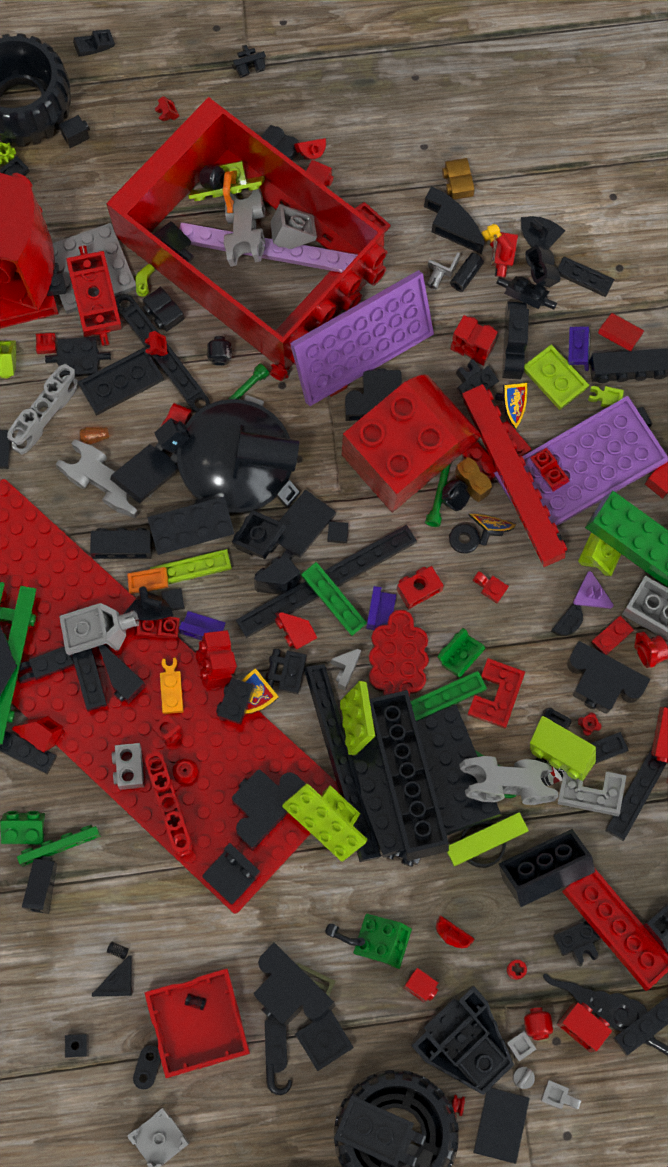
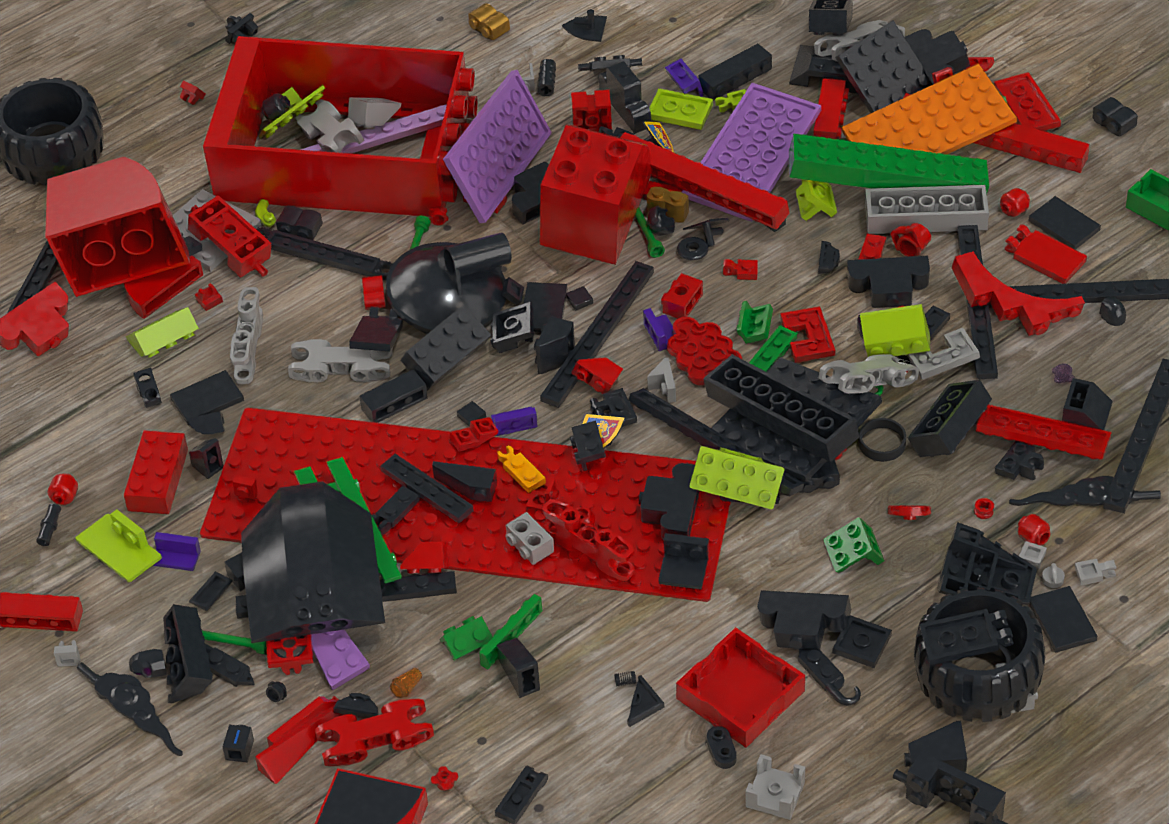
camera: 25 degrees left, 25 degrees down
black plate [45,337,111,378] -> none
black brick [59,115,90,148] -> none
light grey plate [59,603,139,655] -> none
black plate [65,1034,89,1058] -> none
black slope [73,29,115,57] -> none
black plate [78,347,164,416] -> none
clear orange cone [79,427,109,445] -> none
black shield [124,586,174,621] -> none
orange tile [127,567,168,594] -> none
red tile [145,331,168,356] -> none
lime tile [150,549,232,585] -> none
black brick [154,418,189,453] -> none
black piece [185,993,206,1011] -> none
red brick [196,630,237,687] -> none
black head [207,336,232,366] -> none
orange helmet [223,171,237,213] -> none
green plate [300,562,367,636] -> none
black piece [325,924,365,946] -> none
lime plate [340,681,375,755] -> none
red brick [403,968,439,1003] -> none
black slope [424,186,485,254] -> none
lime tile [447,812,529,867] -> none
red torso [481,224,518,278] -> none
black brick [525,245,560,288] -> none
red slope [530,447,570,492] -> none
red brick [556,1002,612,1052] -> none
black tile [557,256,615,297] -> none
medium lavender piece [573,571,614,609] -> none
red tile [598,313,644,351] -> none

